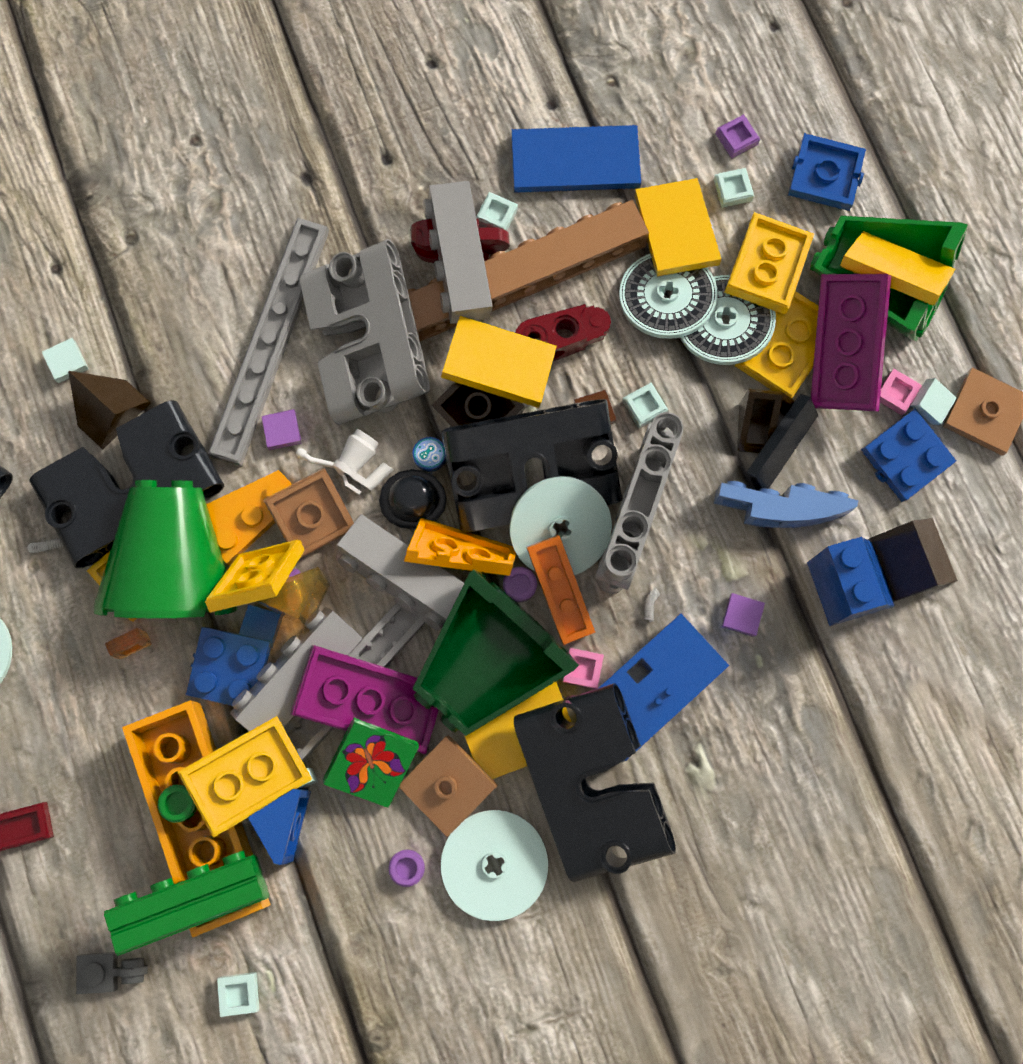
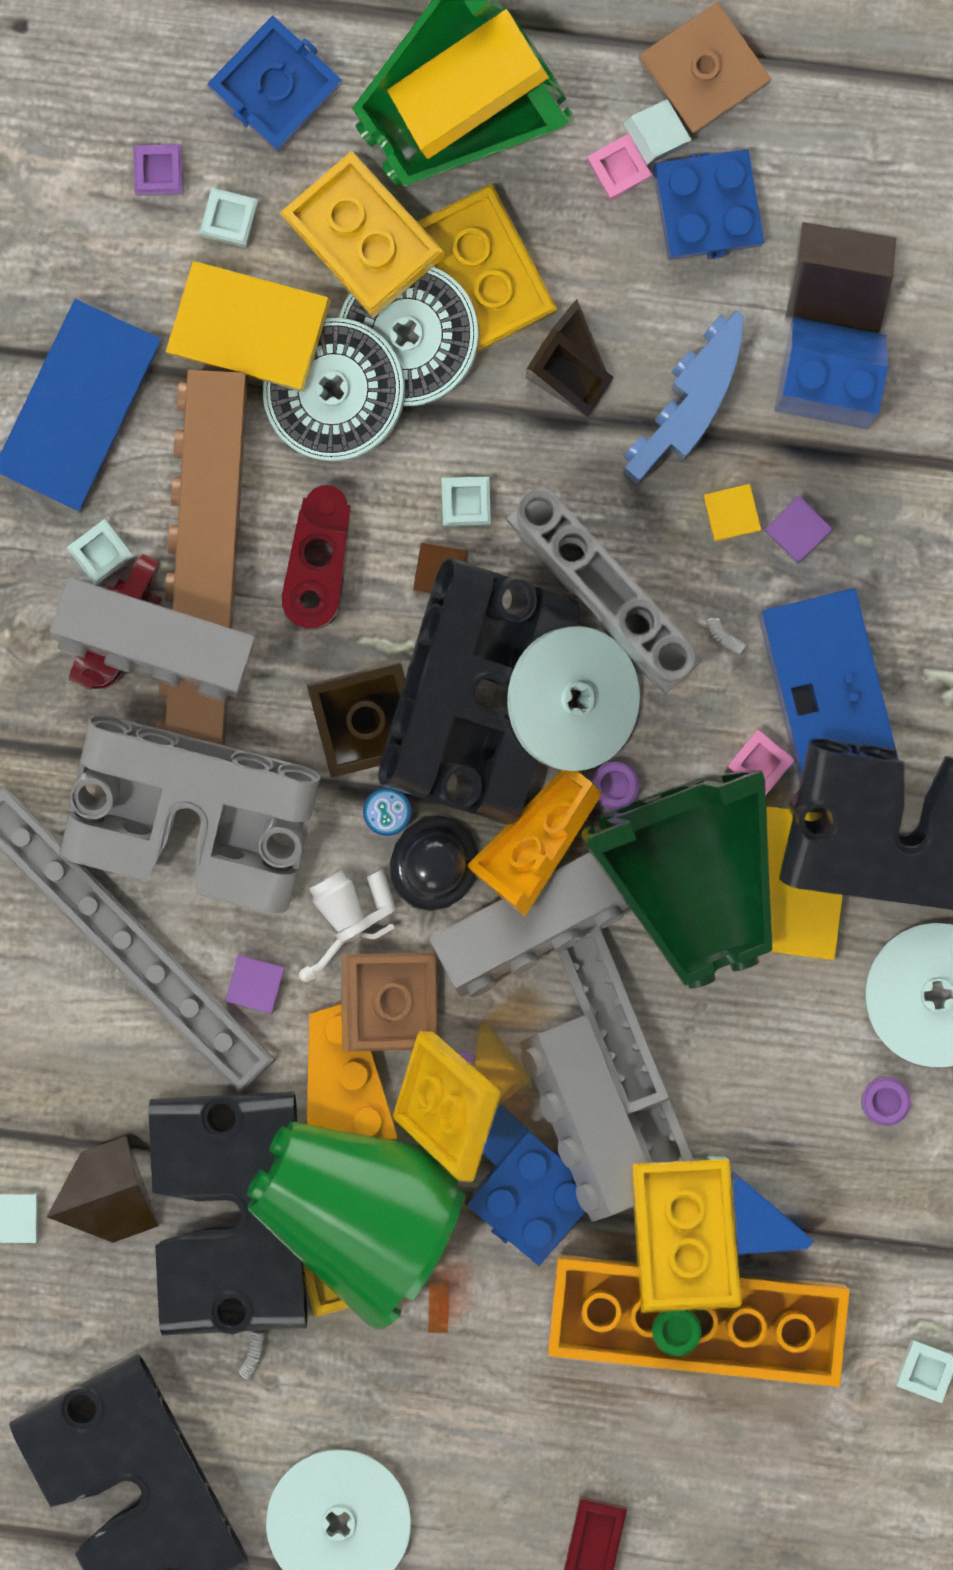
camera: 55 degrees left, 10 degrees up
dark grey plate [76,952,148,994] -> none
green brick [104,850,270,956] -> none
magenta tile [290,645,439,754] -> none
green tile [323,717,419,808] -> none
medium nougat plate [399,734,498,837] -> none
yellow tile [441,316,557,408] -> none
orange plate [526,535,596,645] -> none
black tile [747,394,818,491] -> none
magenta tile [811,274,891,412] -> none
none -> yellow tile [703,484,761,543]

